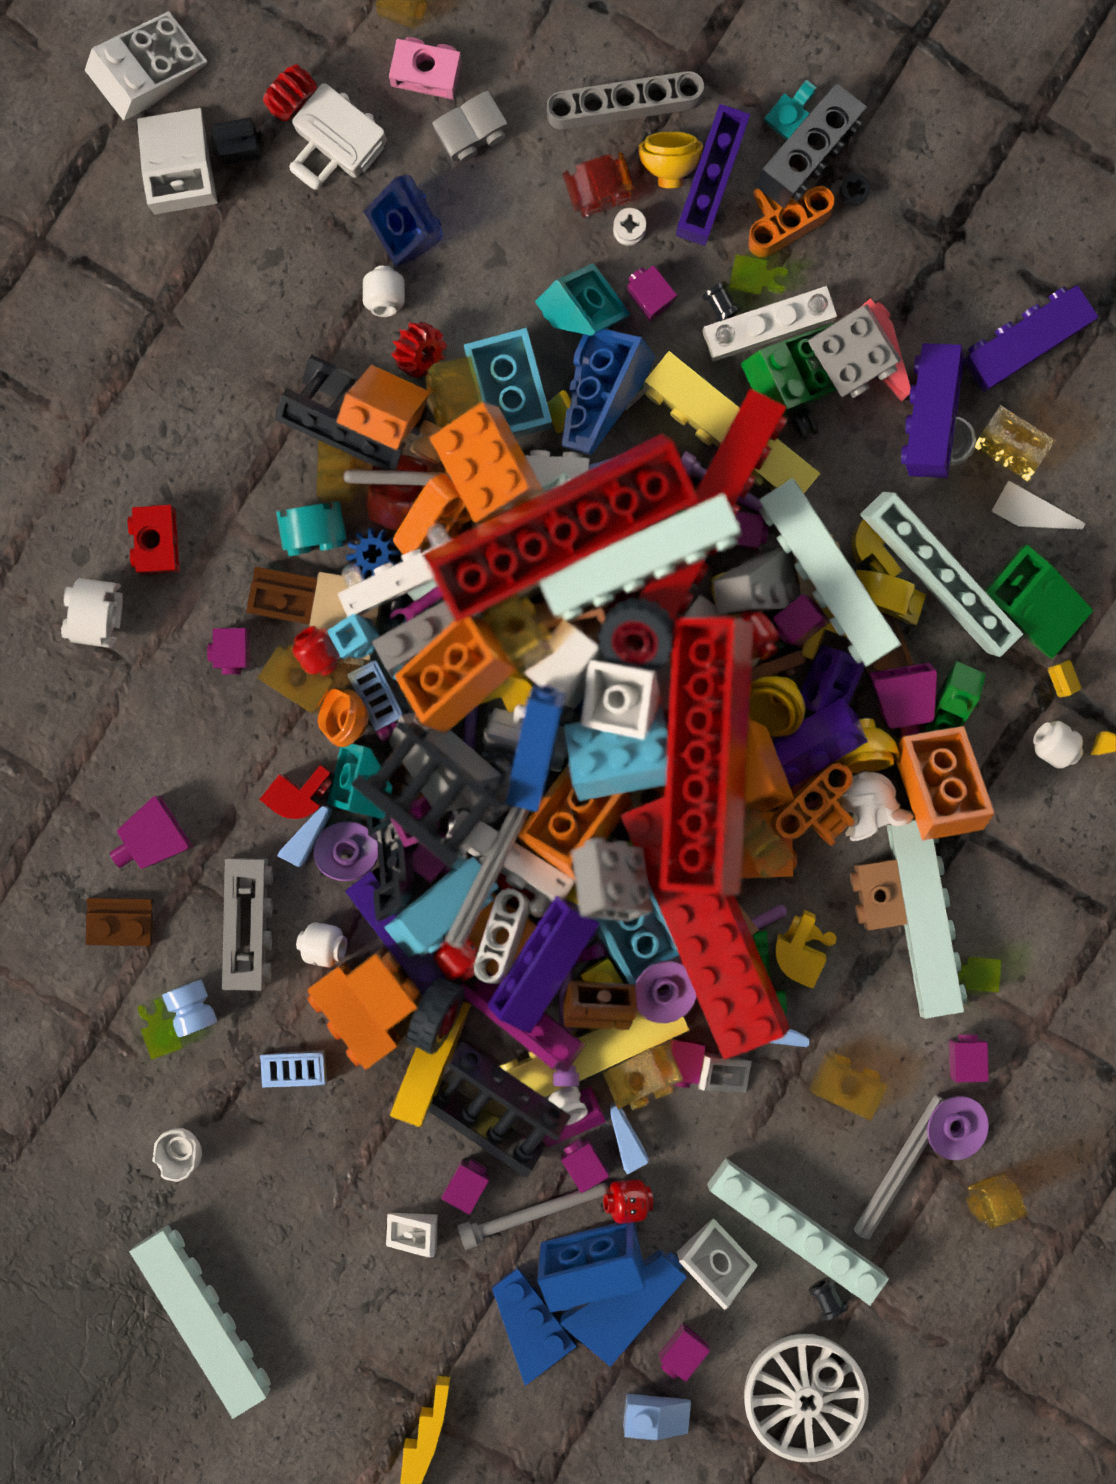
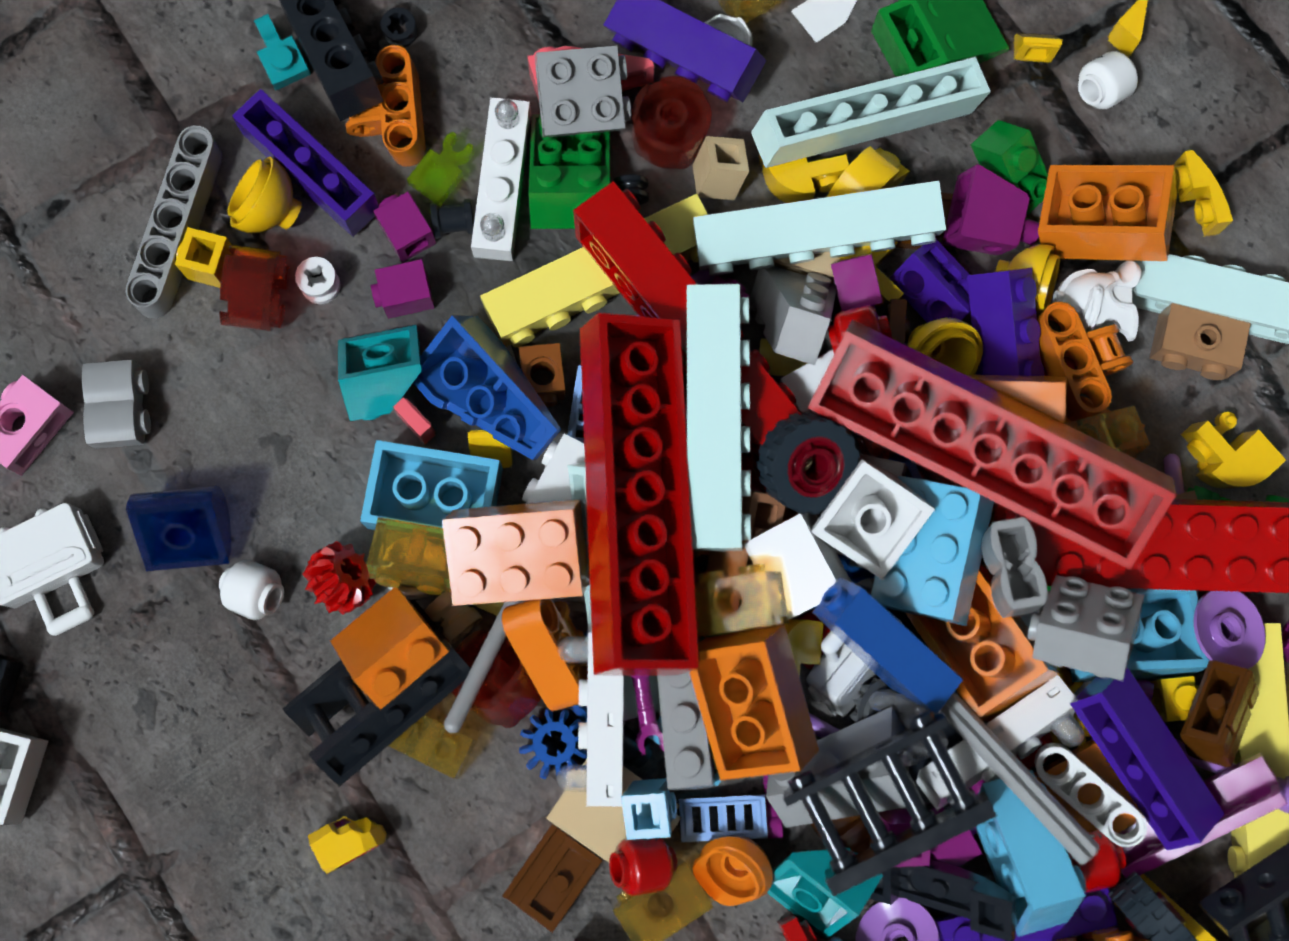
camera: 65 degrees left, 10 degrees down
teal brick [276,501,347,556] -> none
none -> yellow brick [175,227,238,289]
none -> yellow rock [308,816,387,874]
none -> magenta brick [373,192,436,263]
none -> coral tile [393,397,435,444]
none -> dark orange brick [519,343,565,408]
none -> clear red brick [632,76,712,169]
none -> tan brick [692,136,749,200]
none -> light grey brick [982,517,1047,618]
none -> yellow slope [1173,150,1233,236]

